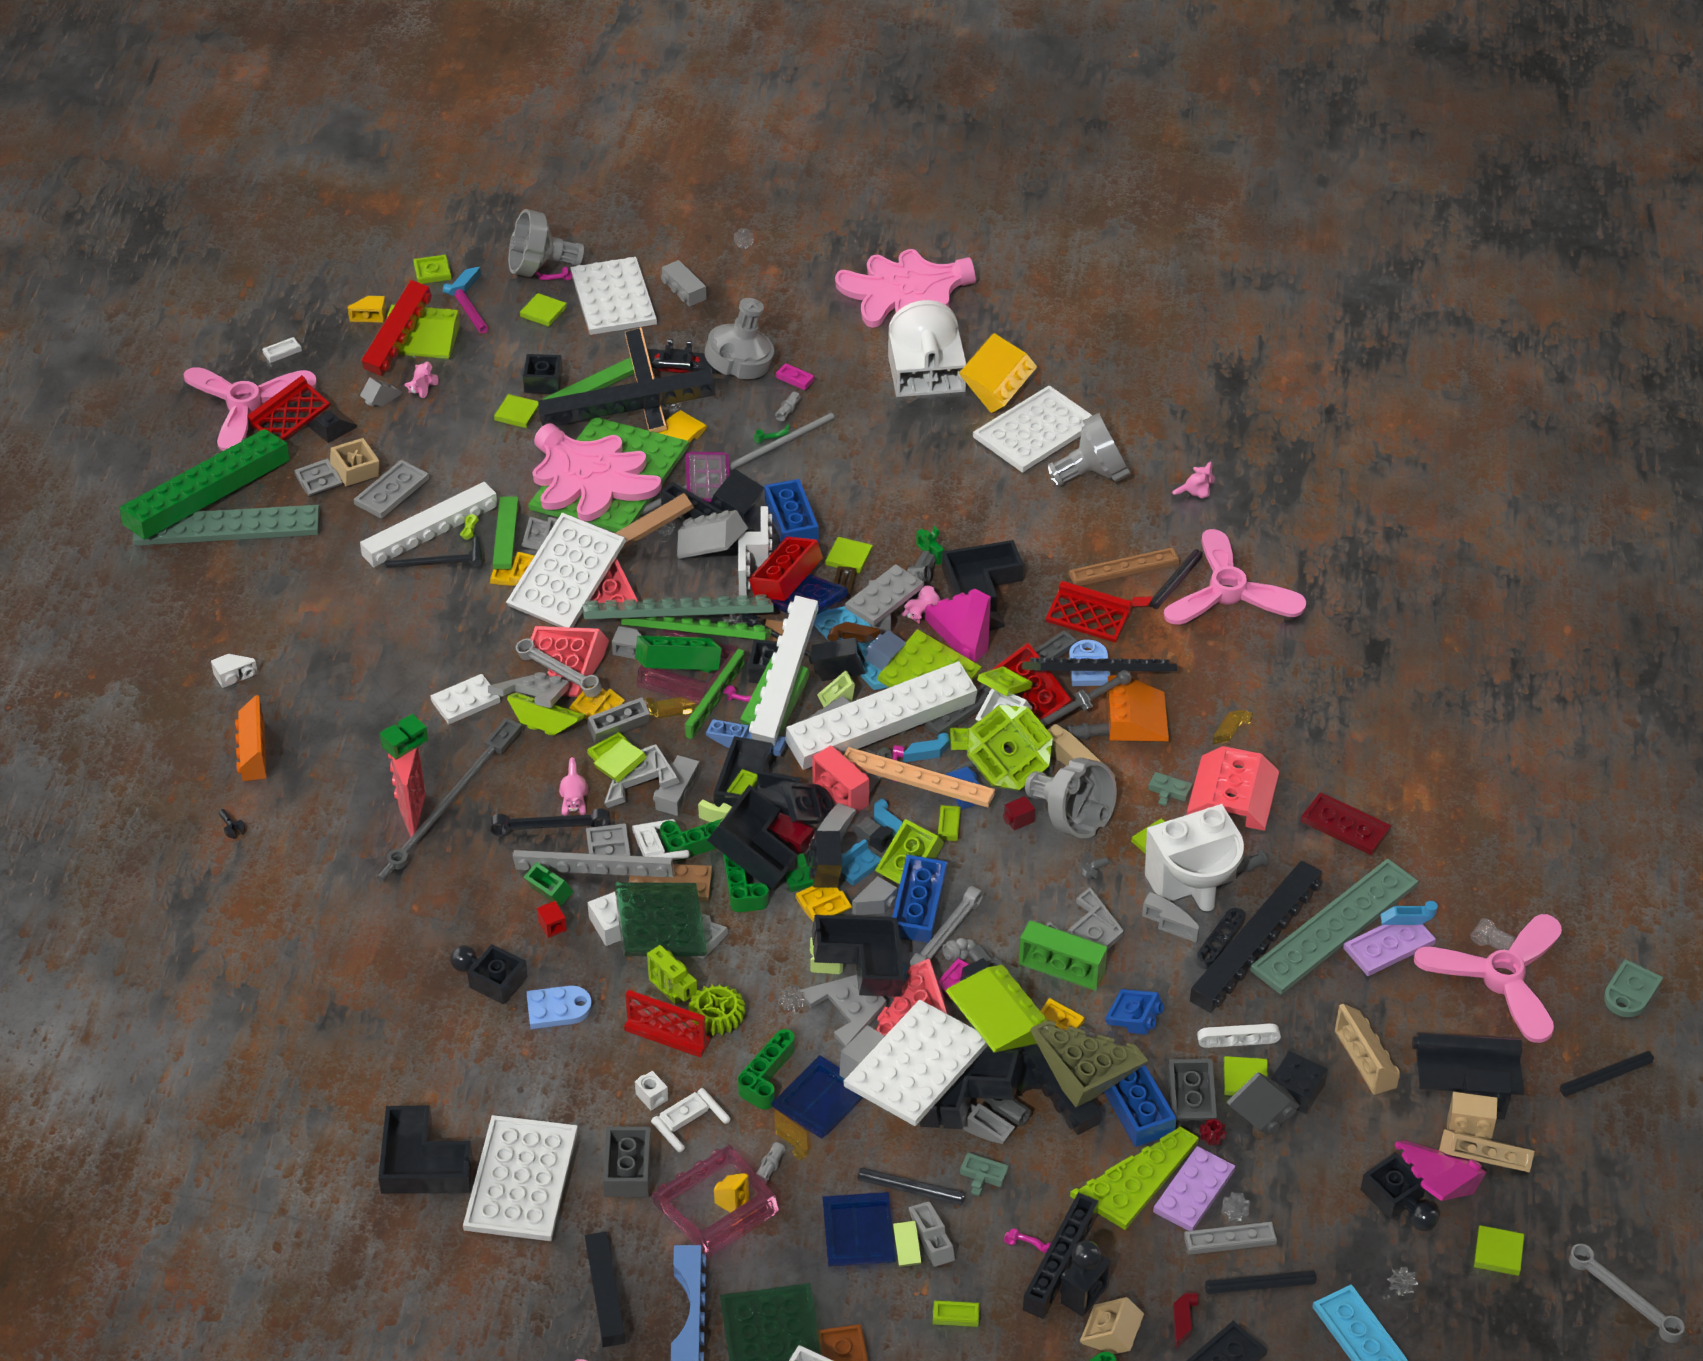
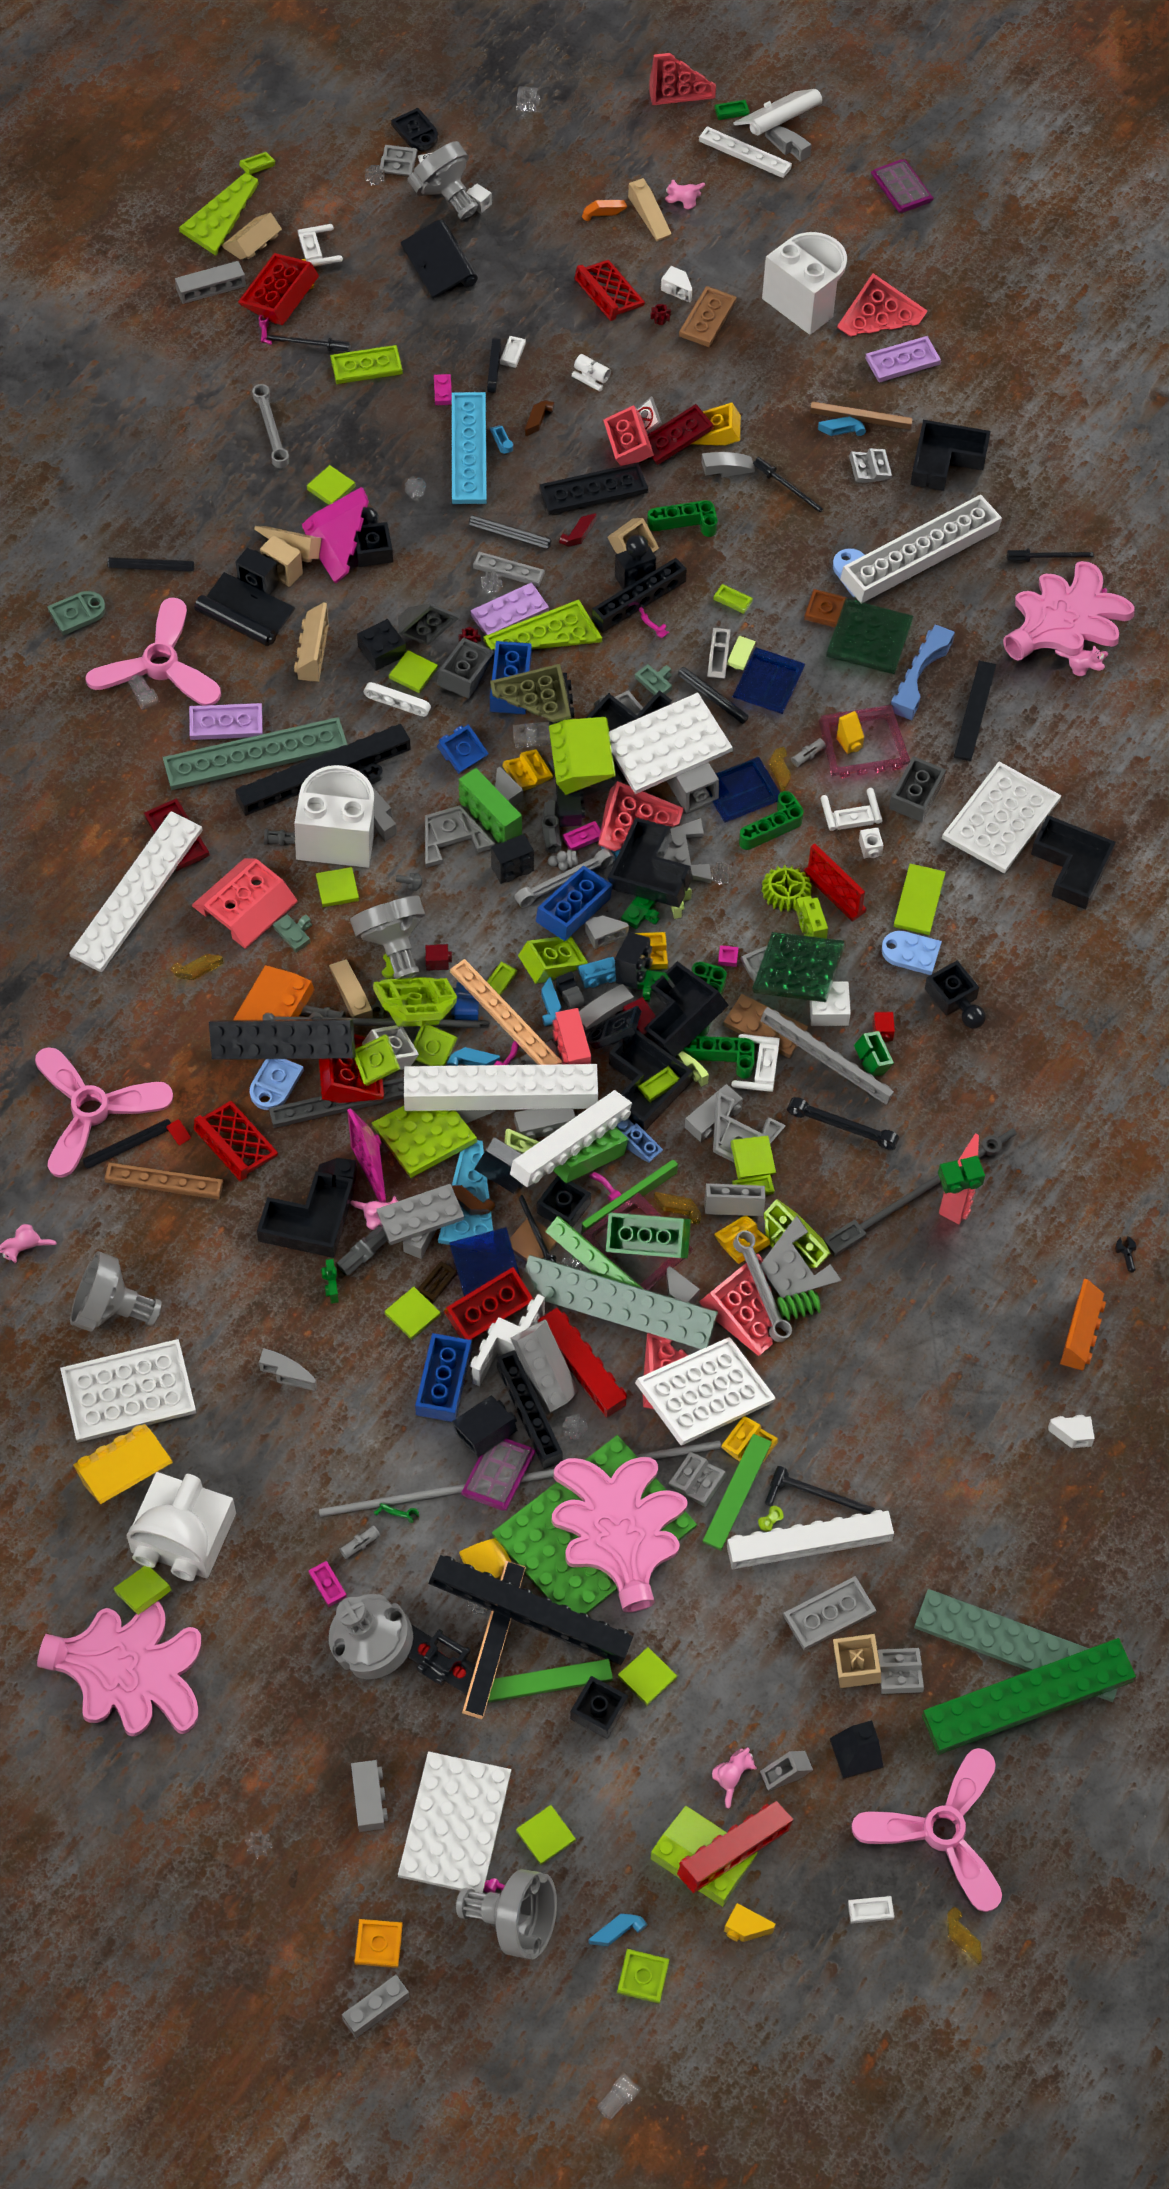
camera: 155 degrees left, 15 degrees up
red fence [247,375,330,441] -> none
white plate [430,674,500,725] -> none
dark pink piece [455,289,488,334] -> none
bright pink animal [559,757,589,816] -> none
light grey slope [586,824,630,856] -> none
medium nougat tile [614,493,694,551] -> none
sand blue brick [865,630,906,671] -> none
dark azure piece [1380,901,1438,925] -> none
none -> white plate [69,811,203,973]
none -> light grey slope [259,1348,317,1391]
none -> light grey brick [342,1975,410,2039]
none -> light orange tile [354,1919,403,1968]
none -> black brick [491,834,534,884]
none -> light grey slope [495,767,523,806]
none -> red brick [537,1308,627,1418]
none -> clear piece [597,2073,641,2121]
none -> dark pink plate [718,945,739,967]
none -> bright green piece [777,1290,821,1321]
none -> lime tile [893,864,946,936]
none -> clear yellow piece [947,1907,982,1965]

